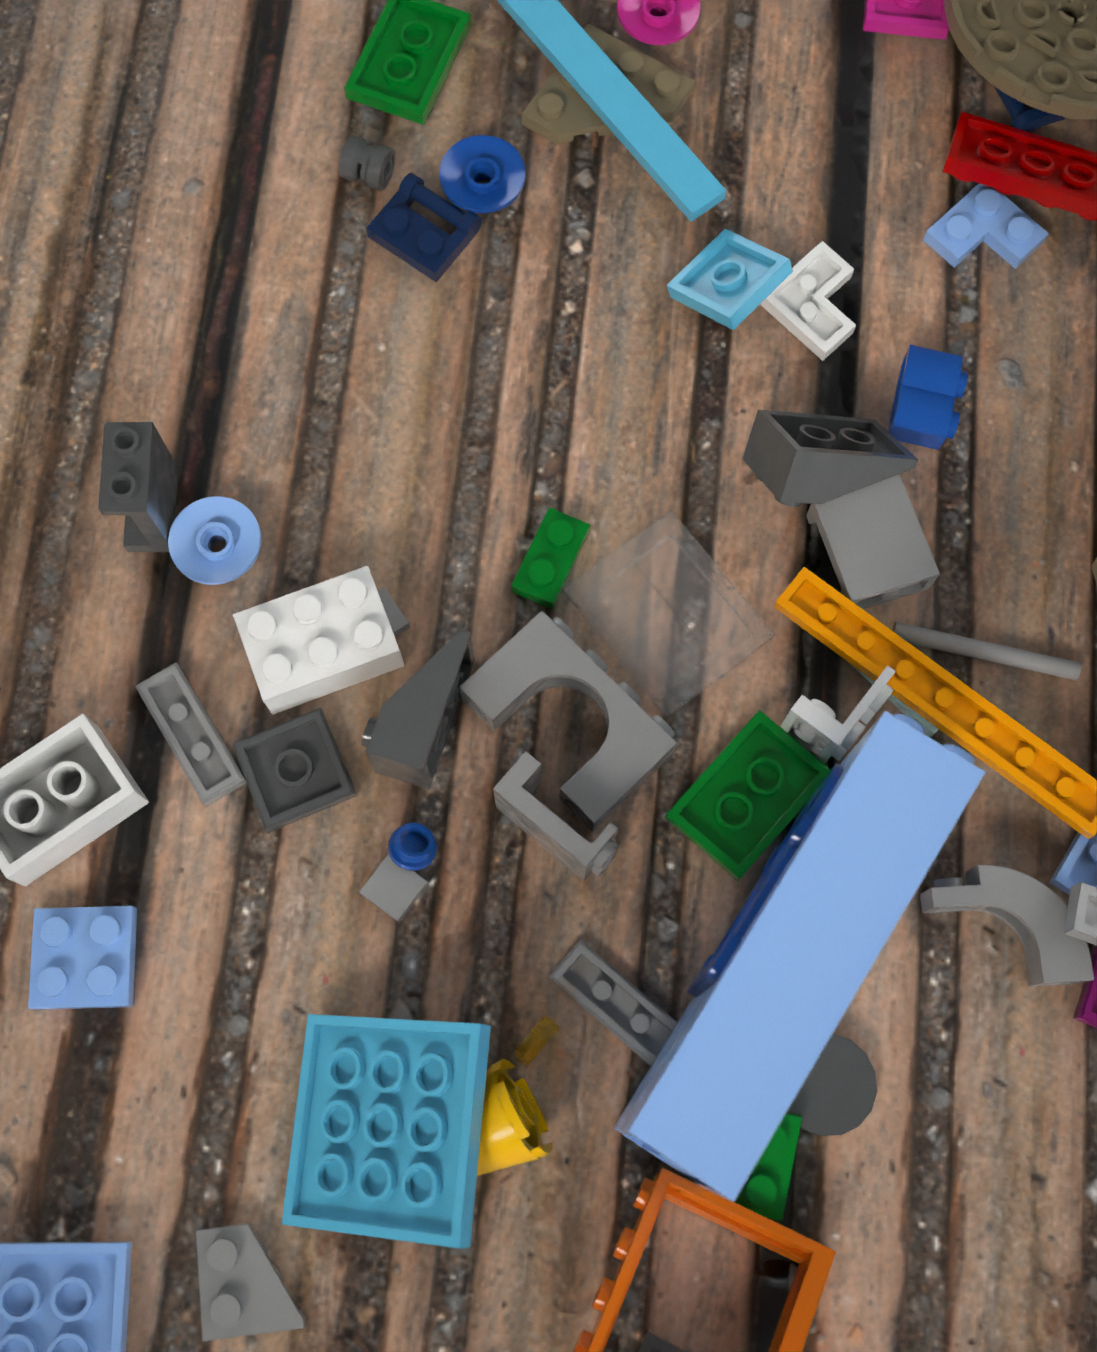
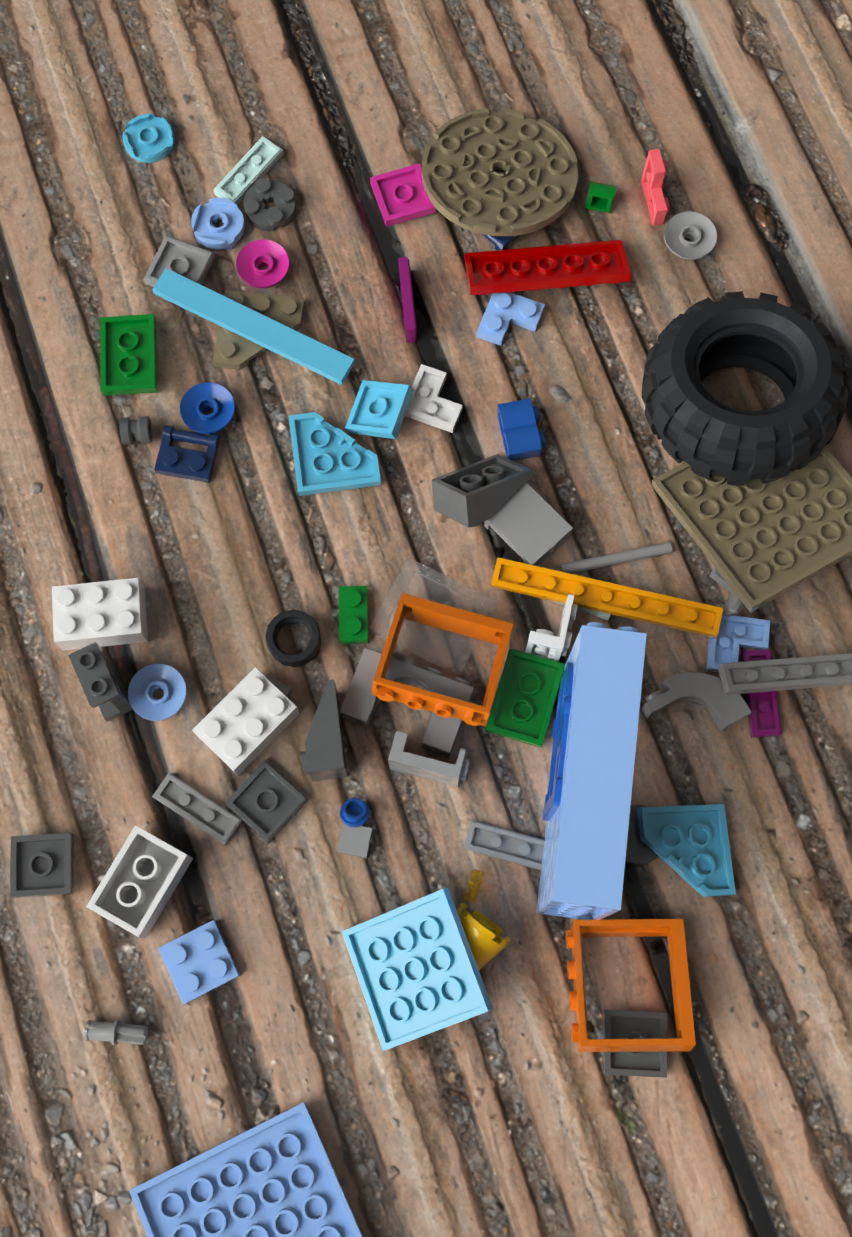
camera: 25 degrees left, 0 degrees up
light grey wing [196,1223,307,1342] -> none
green plate [733,1111,802,1221] -> none
none -> white brick [52,578,148,651]
none -> black tyre [265,610,322,667]
none -> medium azure plate [289,412,381,496]
none -> orange window [371,593,514,727]
none -> magenta tile [398,257,417,343]
none -> medium azure plate [637,804,736,897]

